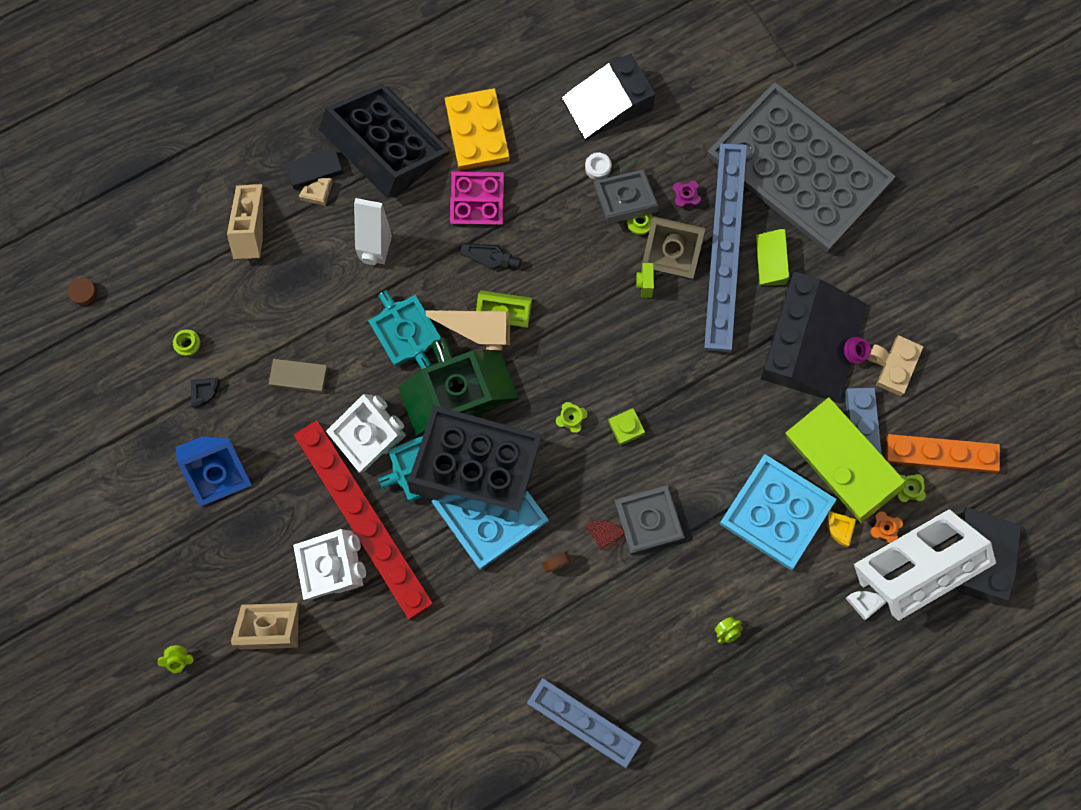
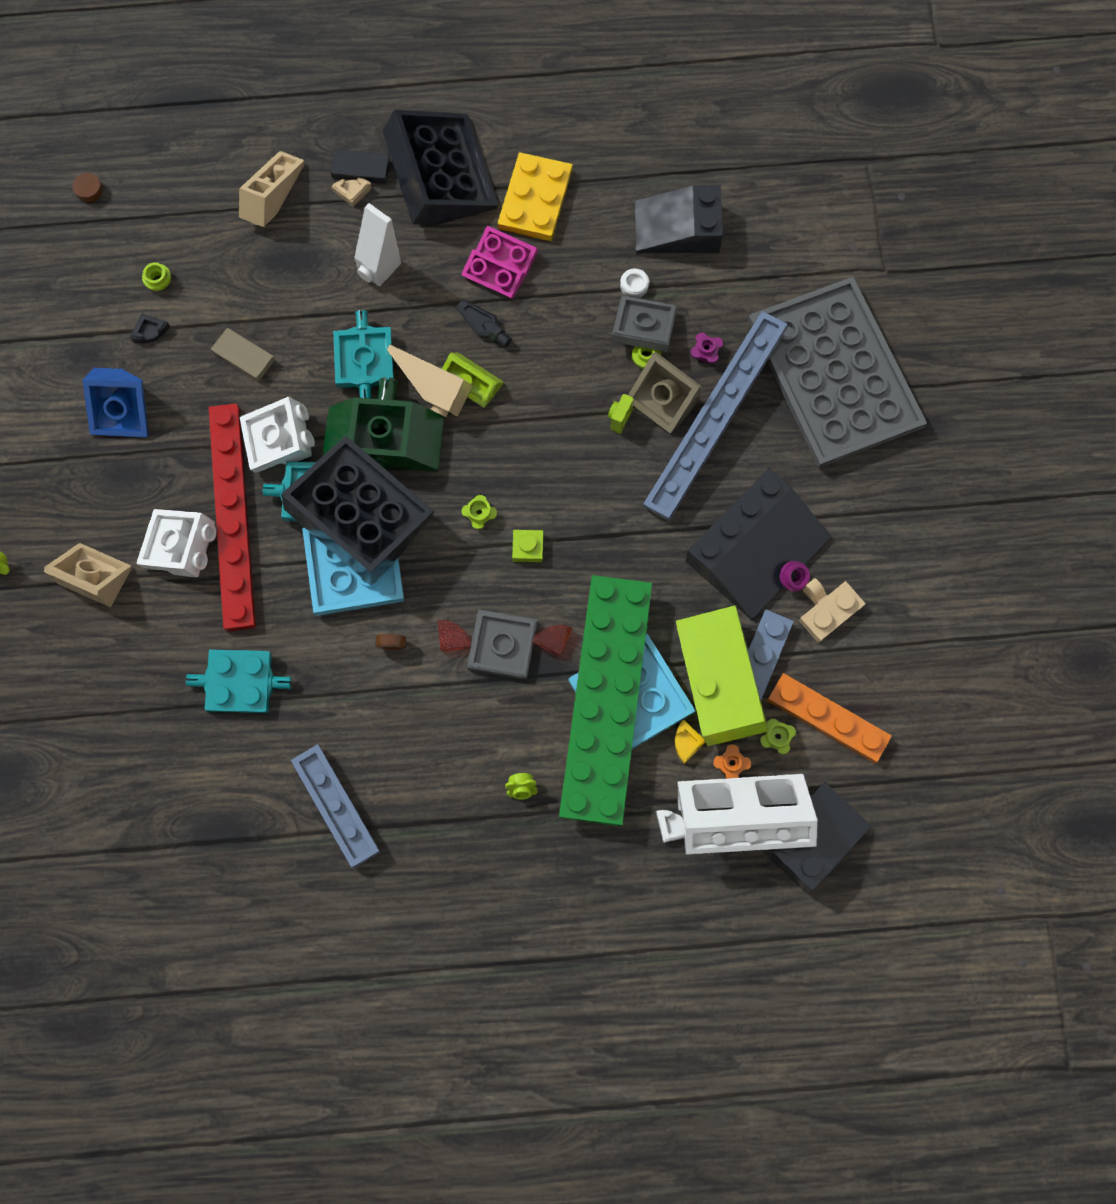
camera: 25 degrees right, 0 degrees up
lime slope [756,229,789,286] -> none
none -> teal plate [186,649,292,713]
none -> clear red tile [532,625,573,656]
none -> green plate [559,575,652,827]

